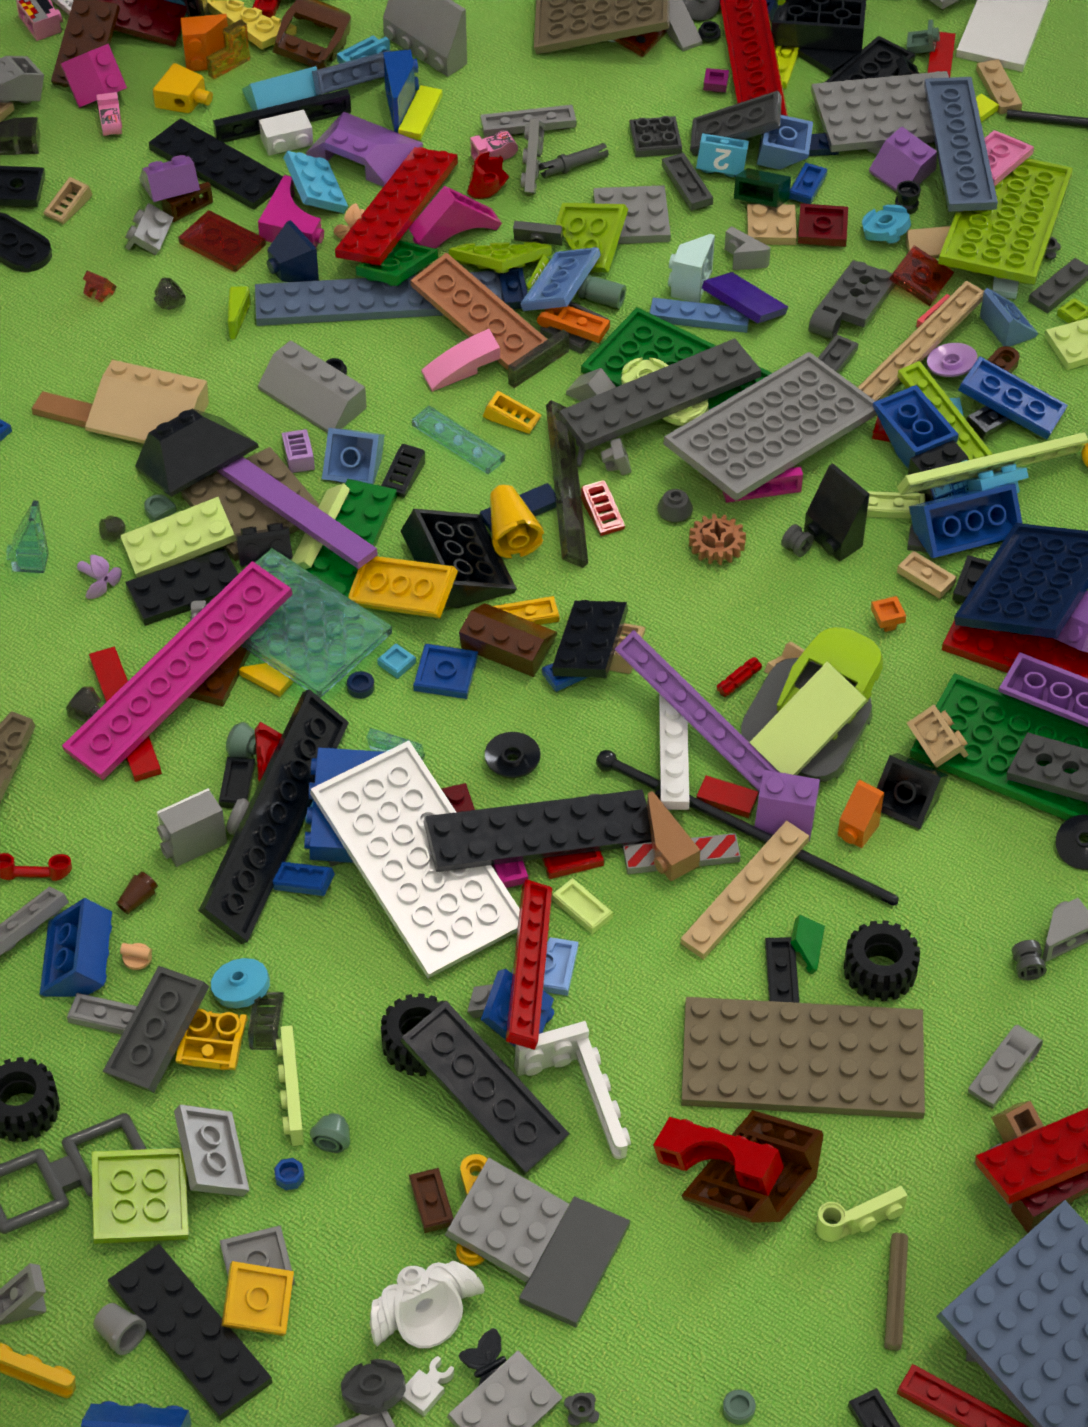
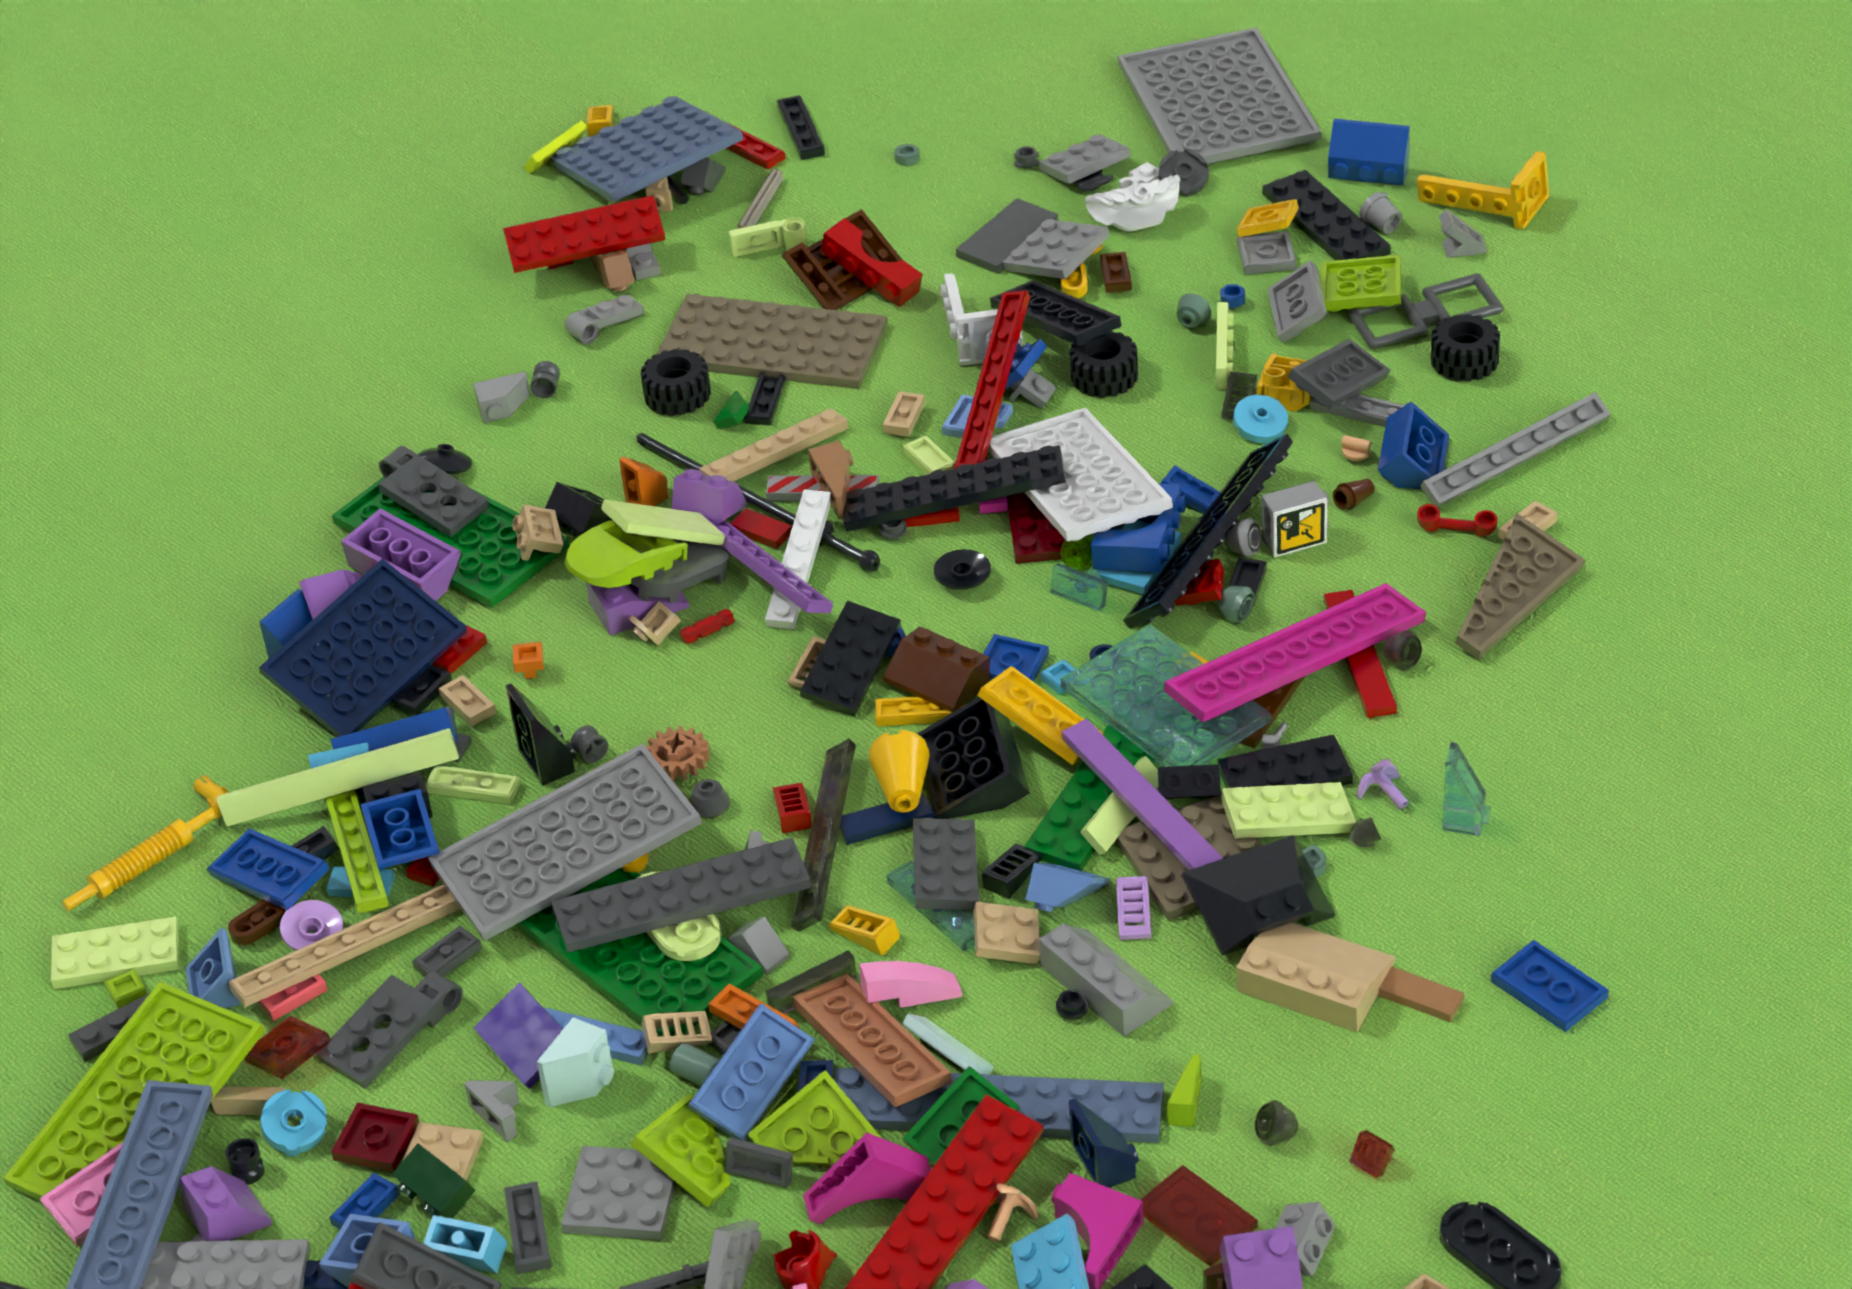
camera: 165 degrees left, 10 degrees down
none -> tan slope [642,1011,712,1054]
none -> tan plate [883,391,925,437]
none -> light aqua tile [902,1014,994,1075]
none -> dark grey plate [912,818,979,910]
none -> tan plate [973,902,1040,964]

